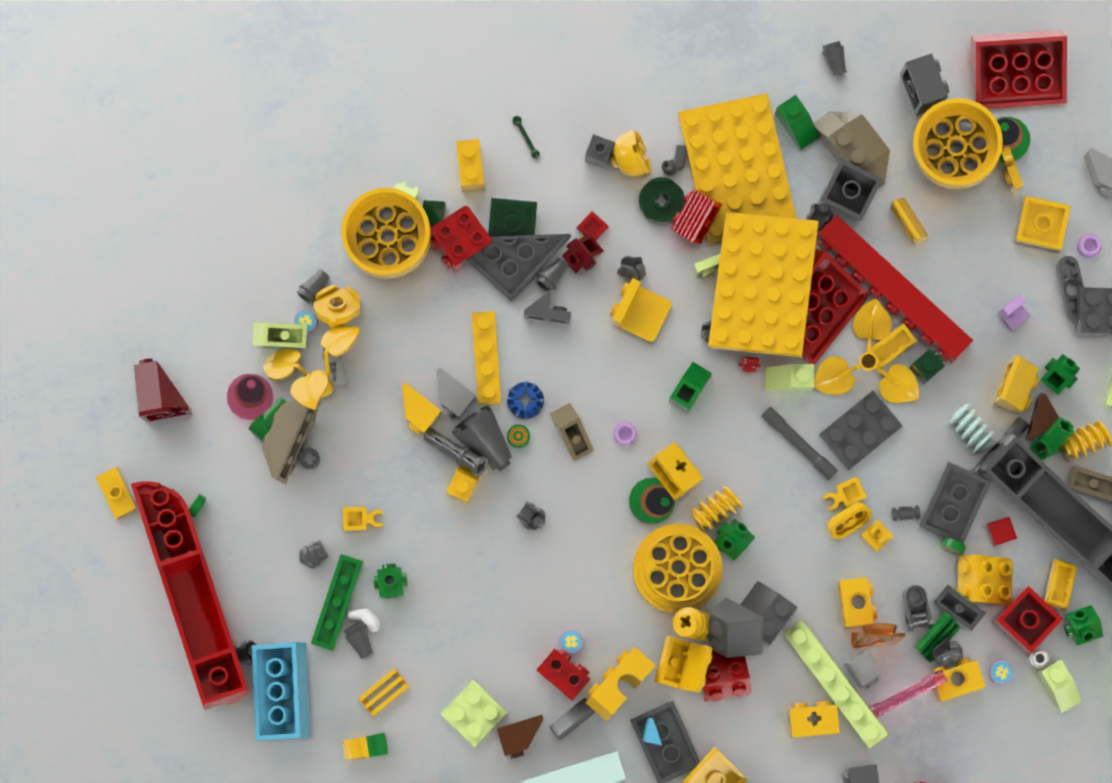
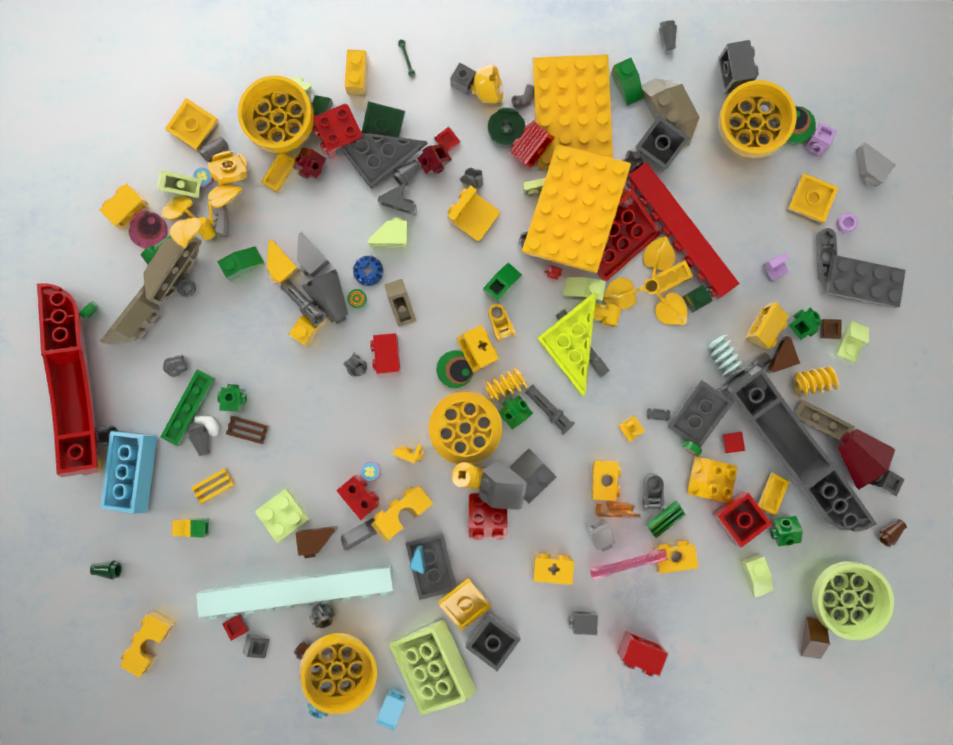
camera: 15 degrees right, 5 degrees up
yellow plate [96,467,137,519] -> none
slope [134,358,192,423] -> none
yellow plate [342,507,383,531] -> none
yellow plate [472,311,501,405] -> none
lavender tile [613,422,637,446] -> none
yellow bracket [654,636,712,693] -> none
yellowish green plate [784,620,889,749] -> none
dark grey plate [819,391,903,470] -> none
yellow plate [823,476,868,511] -> none
yellow plate [827,502,872,539] -> none
yellow slope [890,198,928,244] -> none
dark grey arm [932,638,963,667] -> none
dark grey slope [934,585,986,631] -> none
red slope [971,30,1067,108] -> none
tile [989,661,1014,684] -> none
yellow plate [1001,147,1023,189] -> none
white pin [1028,649,1049,668] -> none
green piece [1030,418,1074,460] -> none
none -> yellow brick [99,183,148,230]
none -> dark tan wedge [100,285,160,344]
none -> yellow plate [165,98,219,151]
none -> green slope [217,246,264,281]
none -> reddish brown tile [226,416,269,444]
none -> yellow tile [261,152,295,193]
none -> dark red brick [293,147,326,179]
none -> yellowish green slope [368,218,408,247]
none -> red brick [370,333,401,375]
none -> yellow bracket [393,444,425,464]
none -> yellow piece [488,304,516,342]
none -> dark grey pin [524,384,575,435]
none -> neon yellow tile [537,292,596,396]
none -> yellow piece [594,303,622,327]
none -> lavender bracket [805,122,837,157]
none -> reddish brown tile [820,319,841,339]

